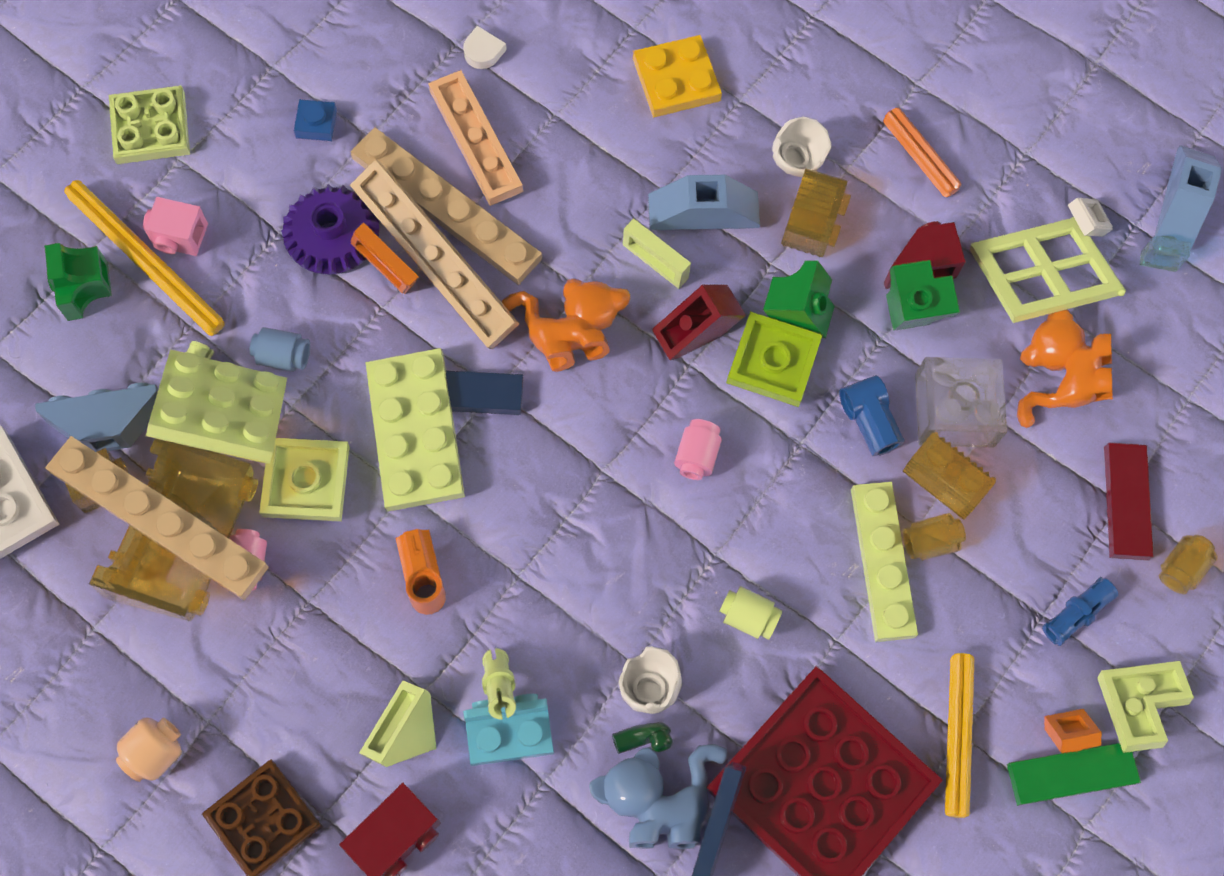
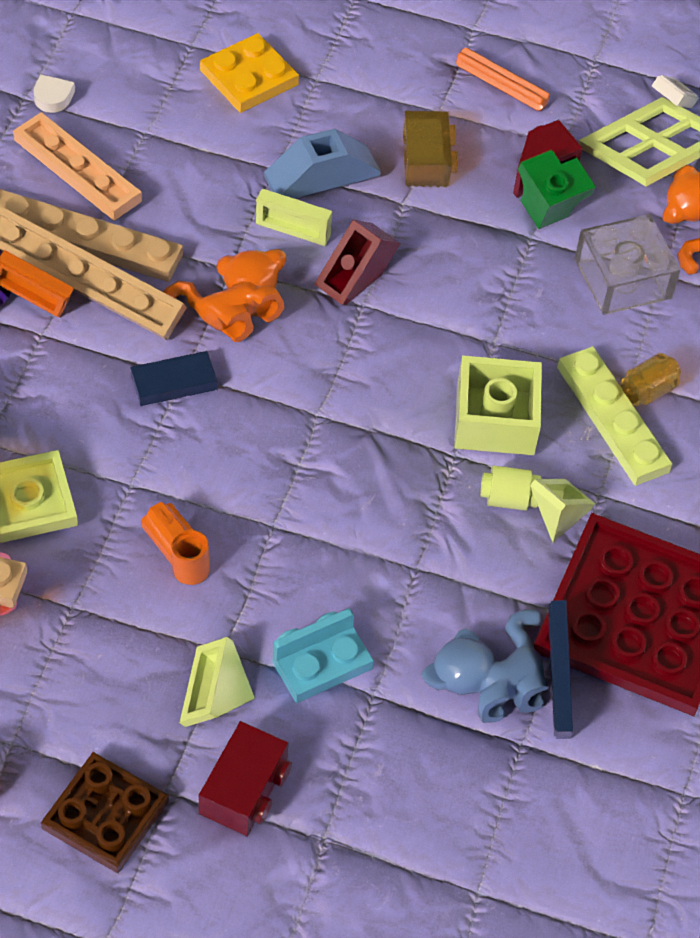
camera: 20 degrees left, 15 degrees down
yellowish green plate [365,348,465,512] -> none
yellowish green pin [482,648,516,720] -> none
dark green arm [612,722,673,754] -> none
white hair [619,646,682,714] -> none
bright pink brick [674,419,722,480] -> none
lime plate [726,311,823,407] -> none
green brick [763,261,835,339] -> none
white hair [772,116,831,177] -> none
blue piece [839,375,905,456] -> none
clear yellow brick [902,432,996,520] -> none
none -> yellowish green brick [454,355,542,455]
none -> yellowish green slope [530,479,596,543]

